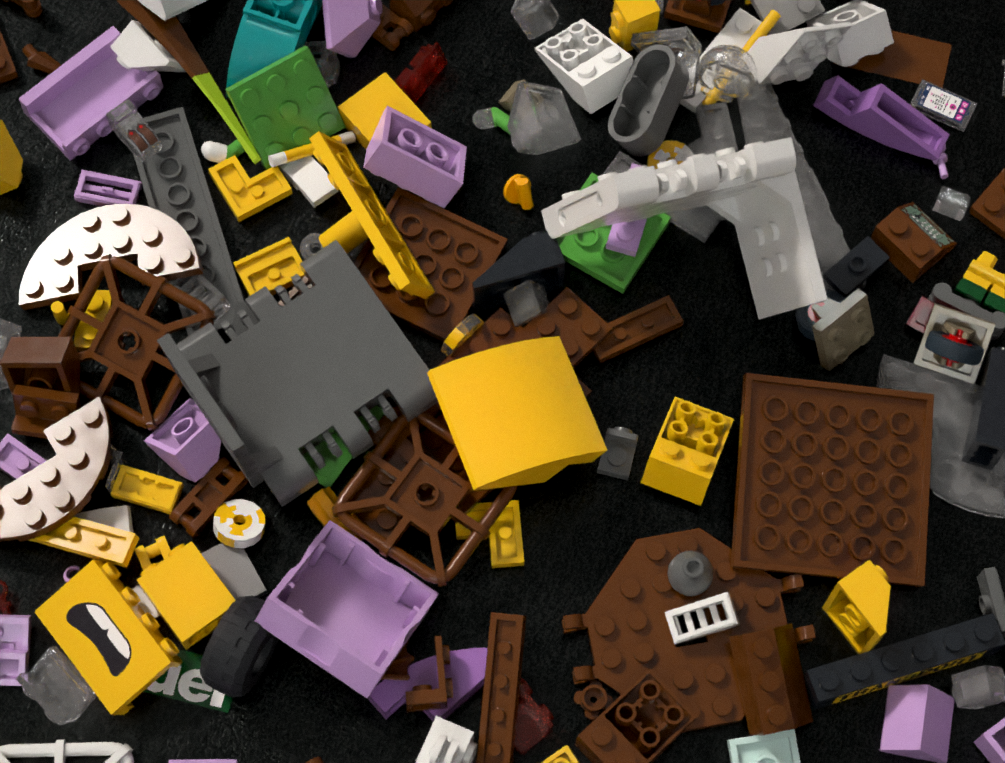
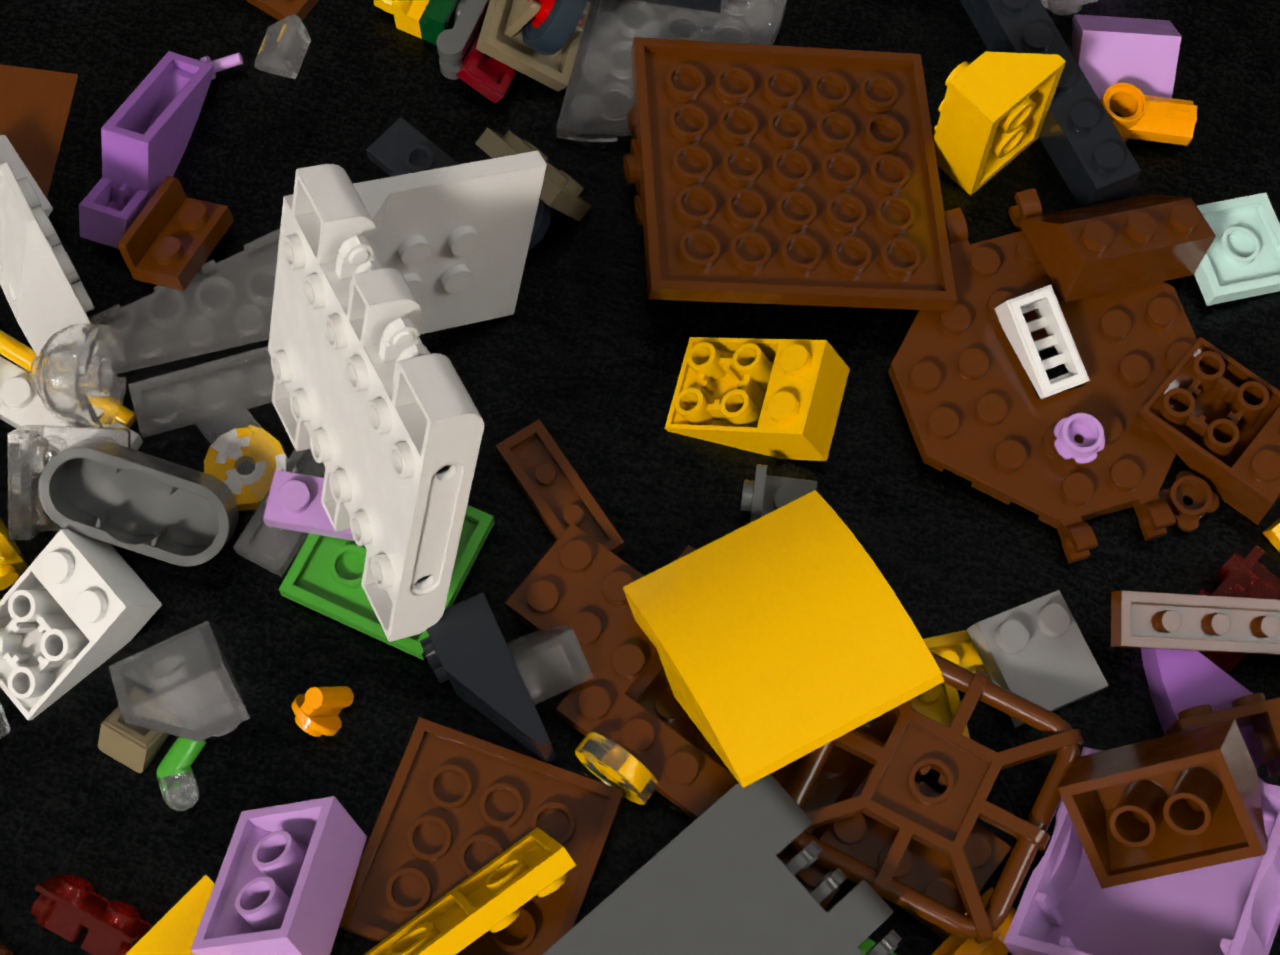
camera: 95 degrees left, 0 degrees up
dark grey brick [667,550,713,596] -> none
reddish brown slope [871,202,957,283] -> none
tile [910,79,977,132] -> none
none -> reddish brown bracket [118,176,234,291]
none -> light grey plate [966,590,1109,728]
none -> lavender plate [1054,413,1105,464]
none -> reddish brown slope [1057,719,1267,889]
none -> light orange piece [1100,83,1197,146]

